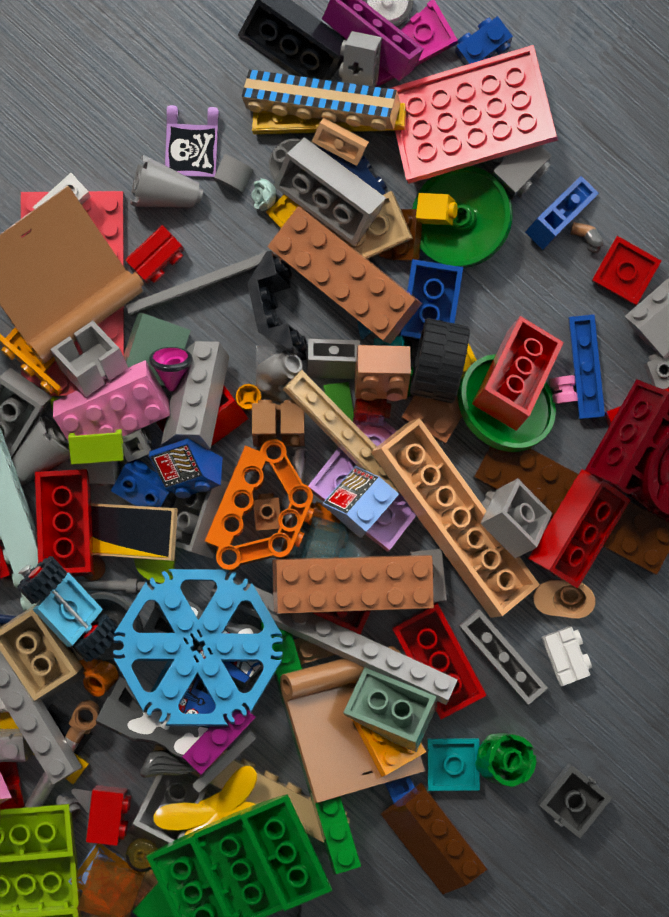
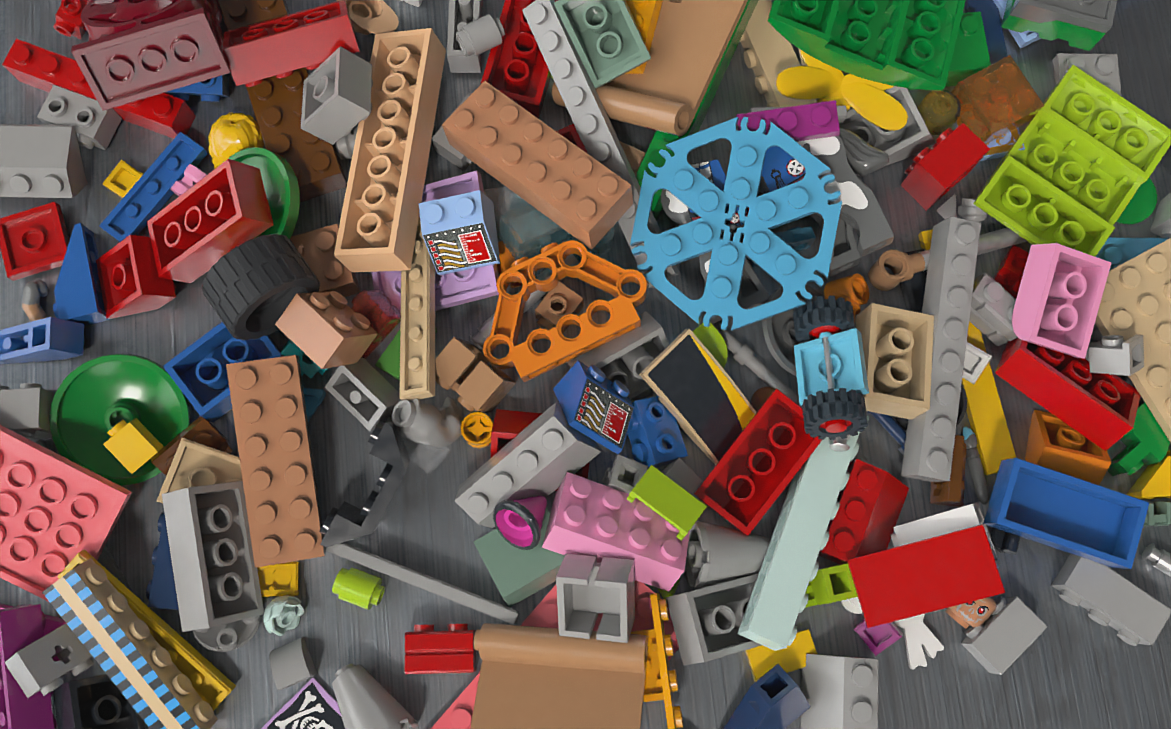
camera: 140 degrees left, 10 degrees down
light nougat plate [312,118,369,166] -> none
none -> blue slope [53,223,111,326]
none -> red slope [96,235,176,319]
none -> yellow tile [102,160,143,198]
none -> yellow hair [208,112,264,169]
none -> lime brick [332,567,385,610]
none -> light grey brick [456,14,505,57]

